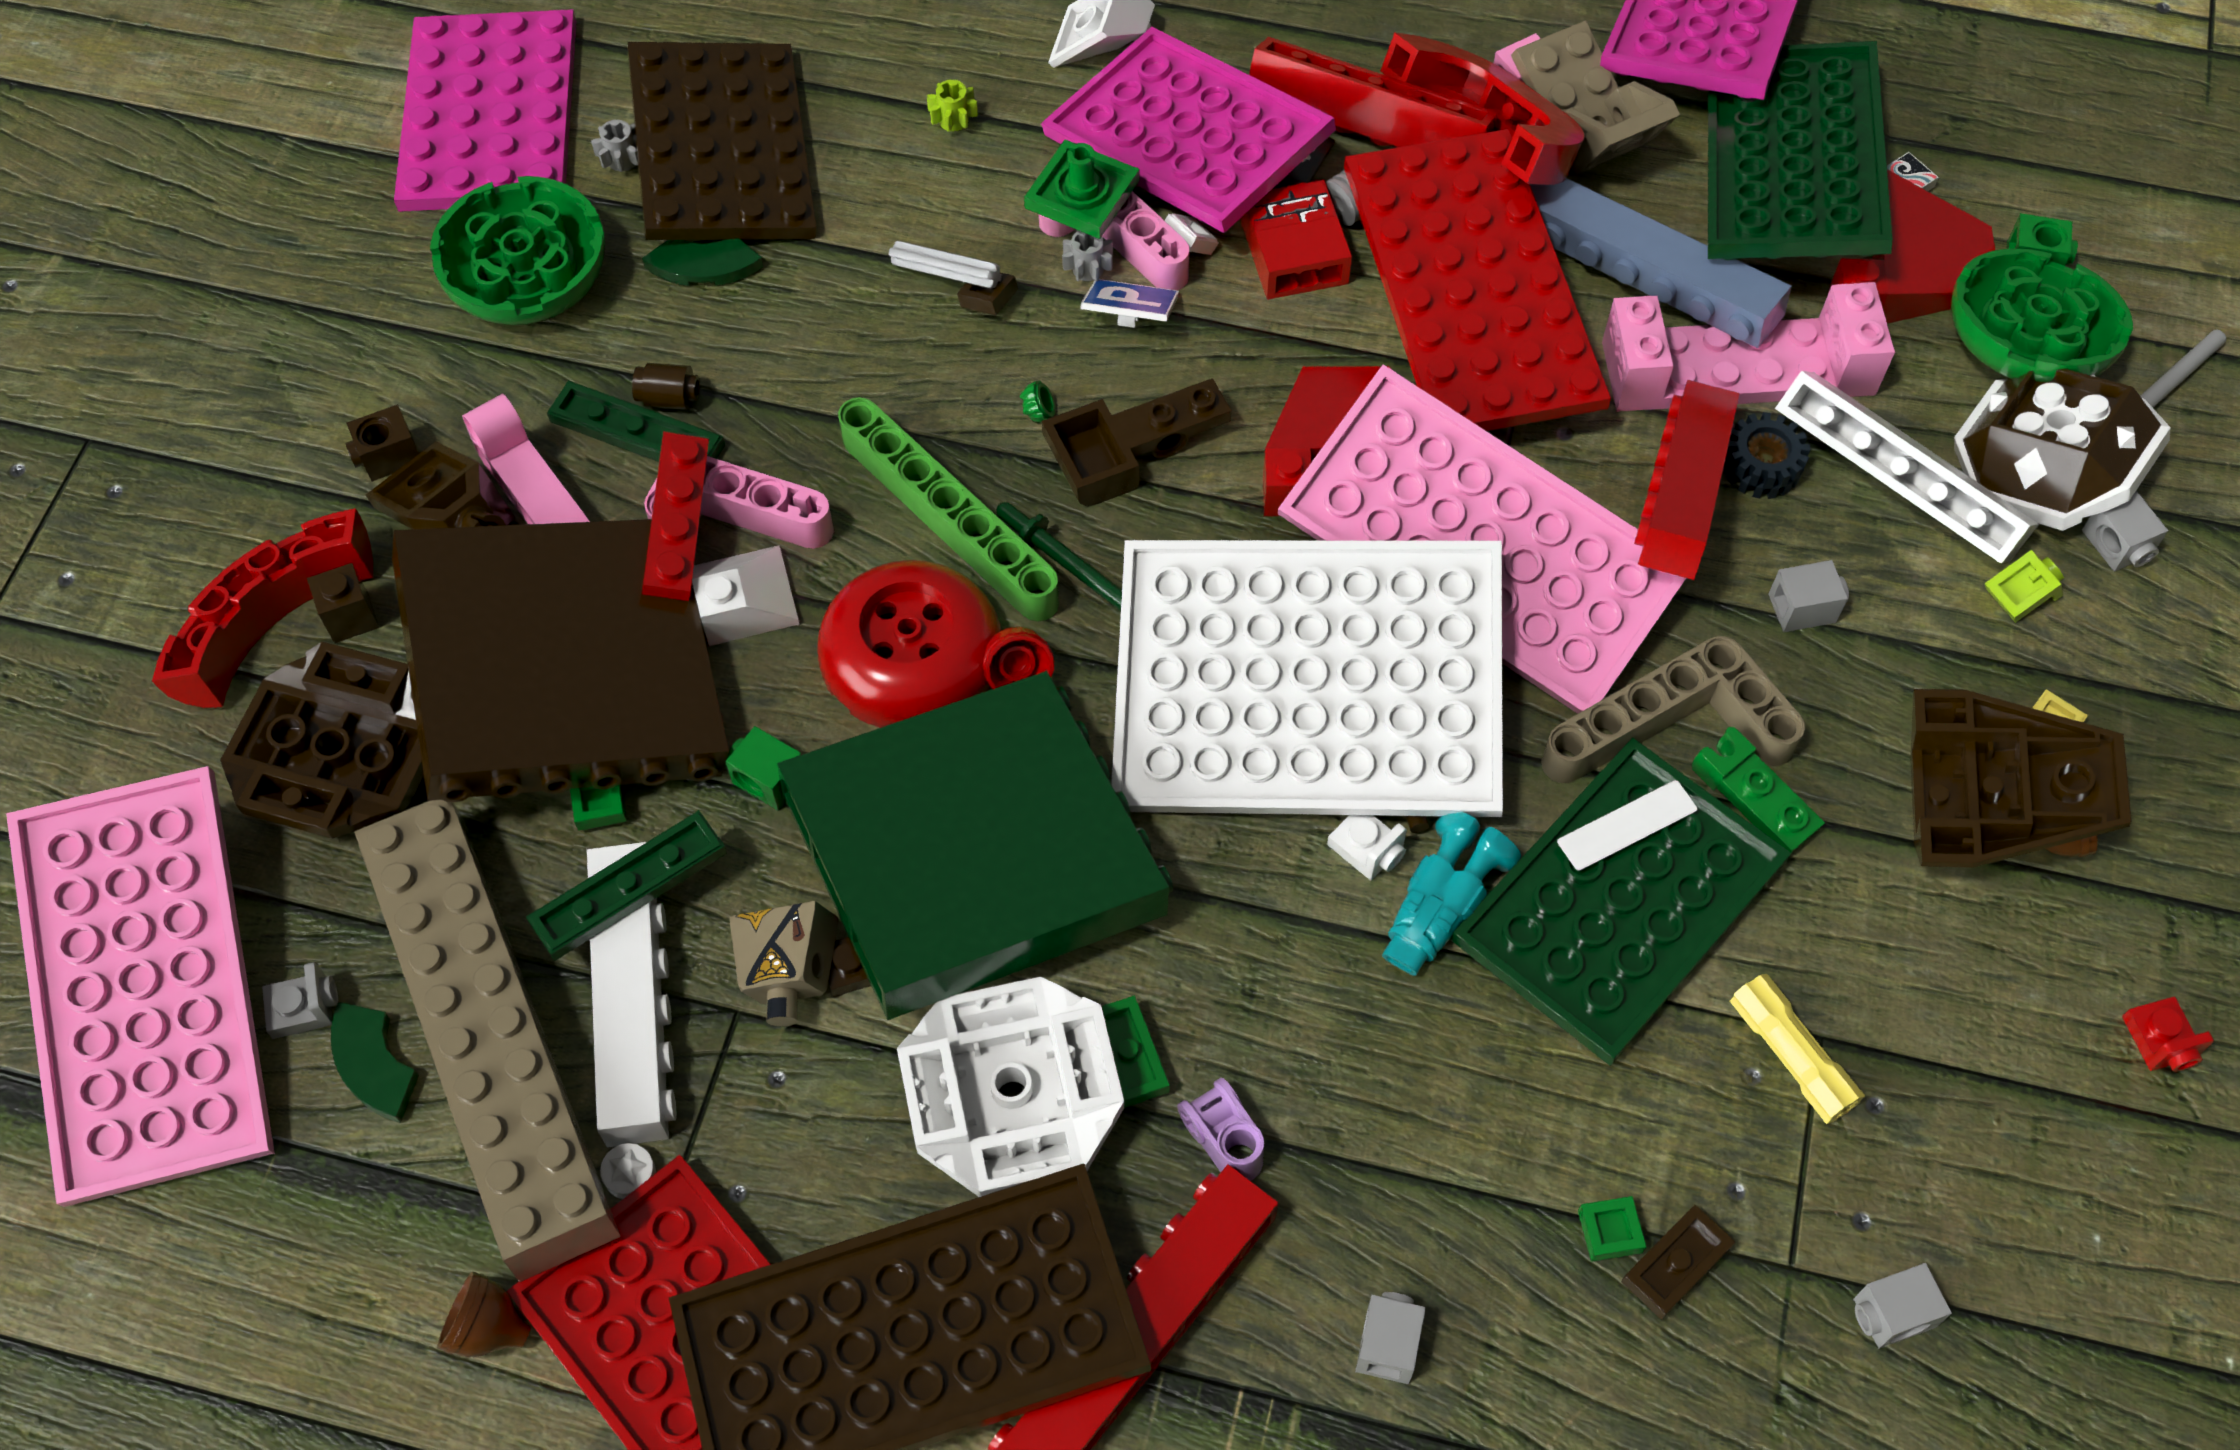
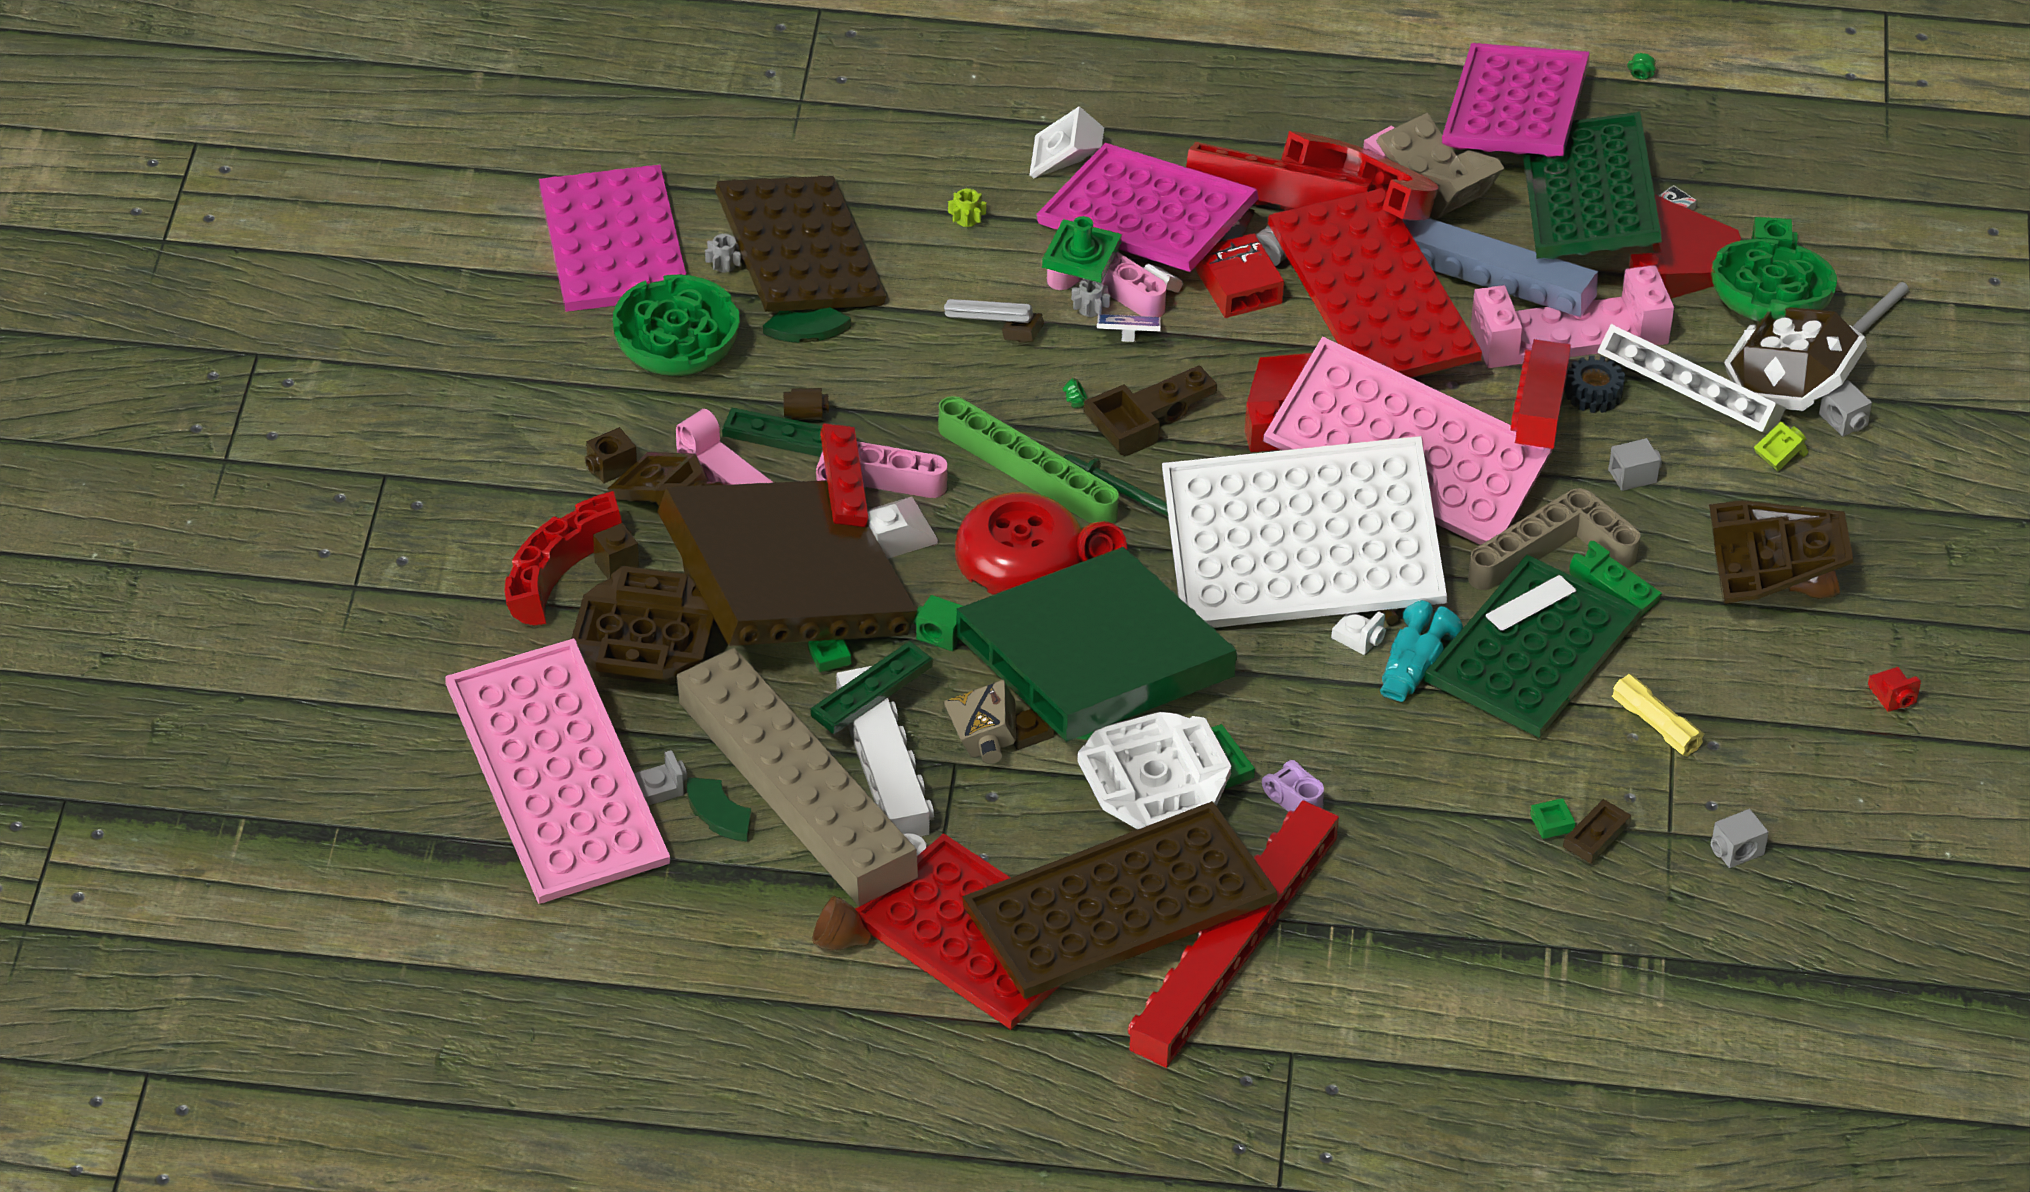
camera: 10 degrees left, 15 degrees down
light grey brick [1355,1292,1425,1384] -> none

